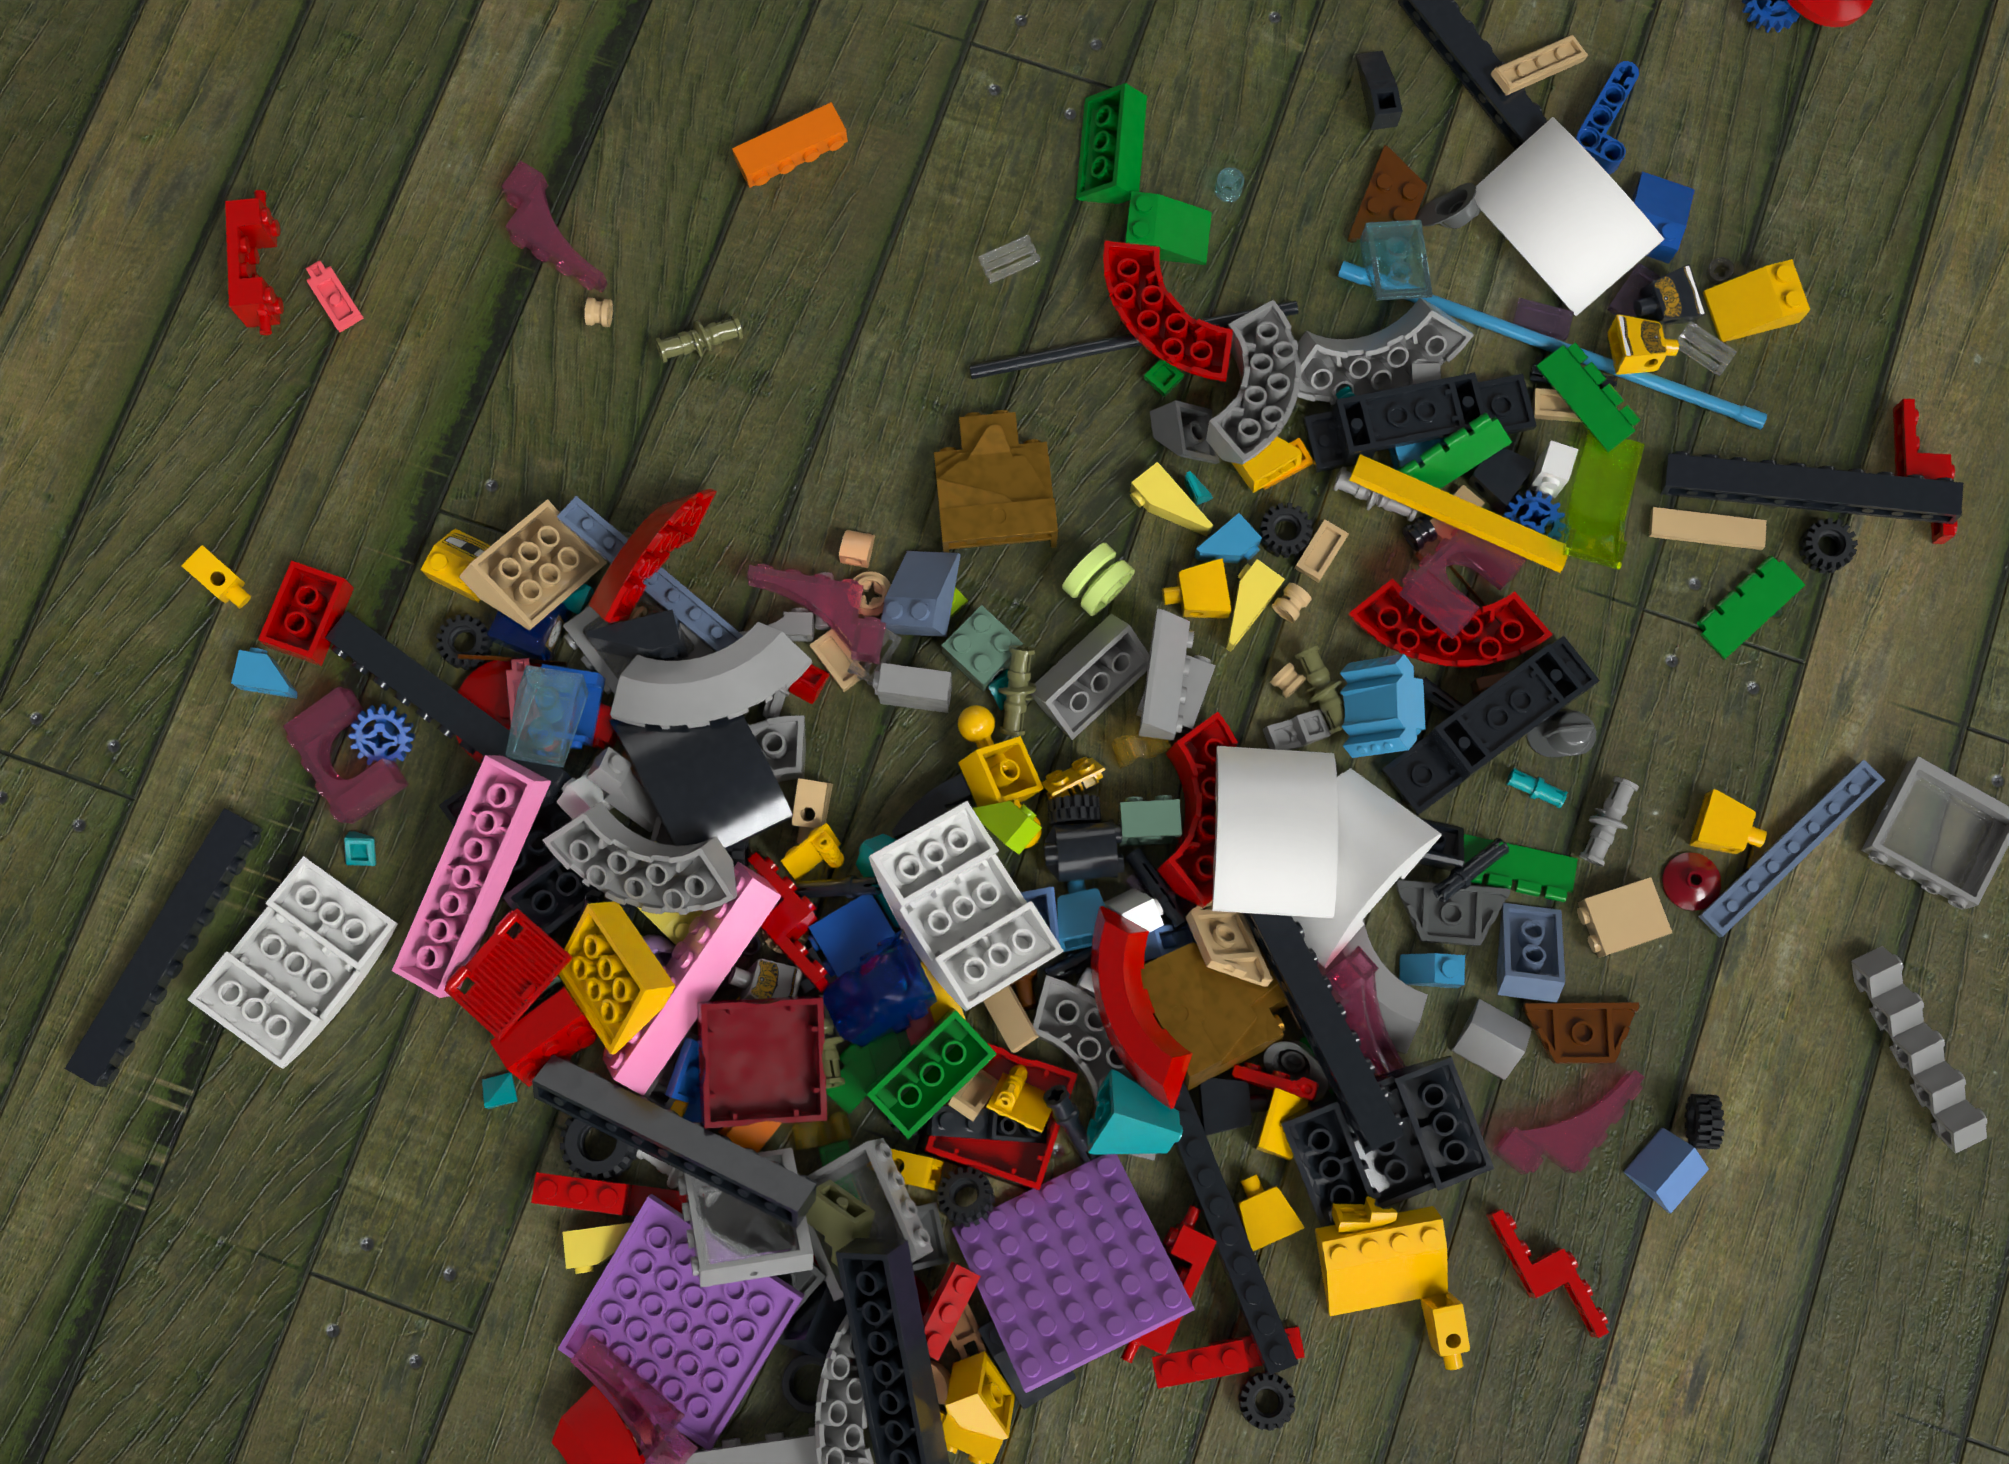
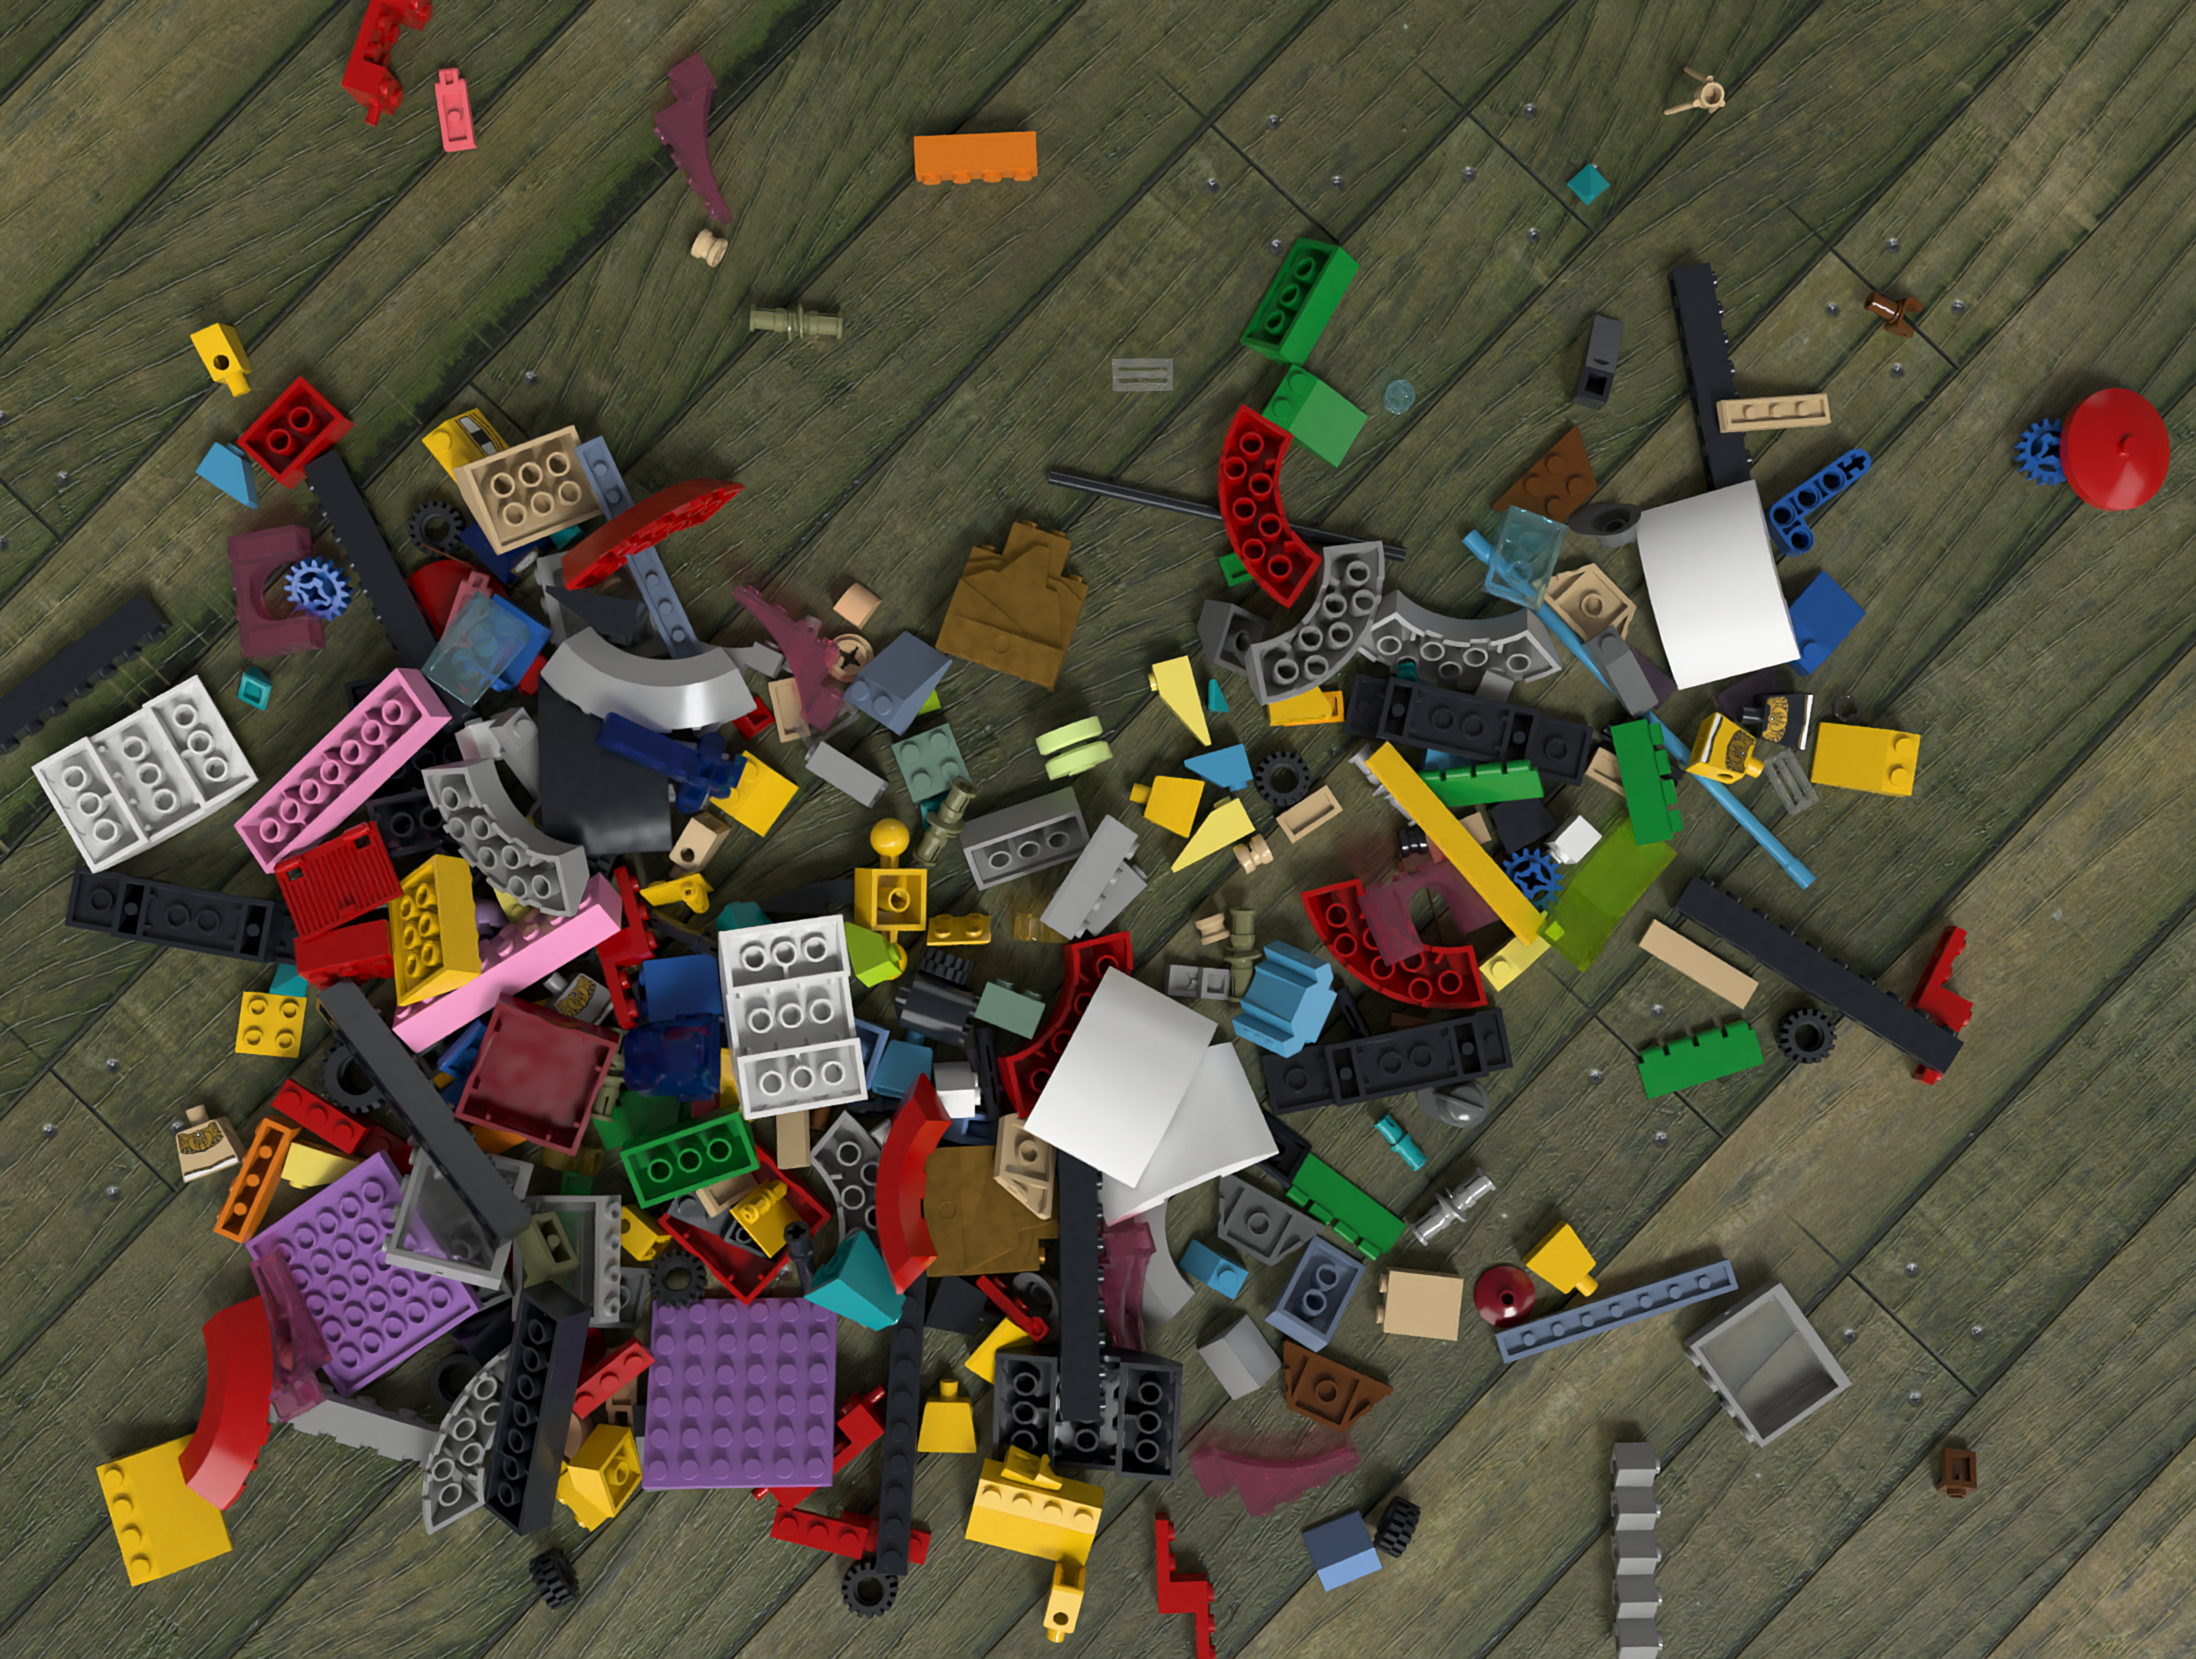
camera: 25 degrees right, 10 degrees up
black pin [1433,838,1509,903] -> none
none -> black bracket [65,866,299,966]
none -> tan torso [176,1104,246,1183]
none -> orange brick [213,1114,304,1244]
none -> yellow hinge [234,991,307,1058]
none -> clear blue piece [594,712,748,814]
none -> yellow slope [709,750,799,837]
none -> light yellow slope [1477,910,1564,992]
none -> tan wing [1529,563,1637,642]
none -> dark grey slope [1580,625,1659,720]

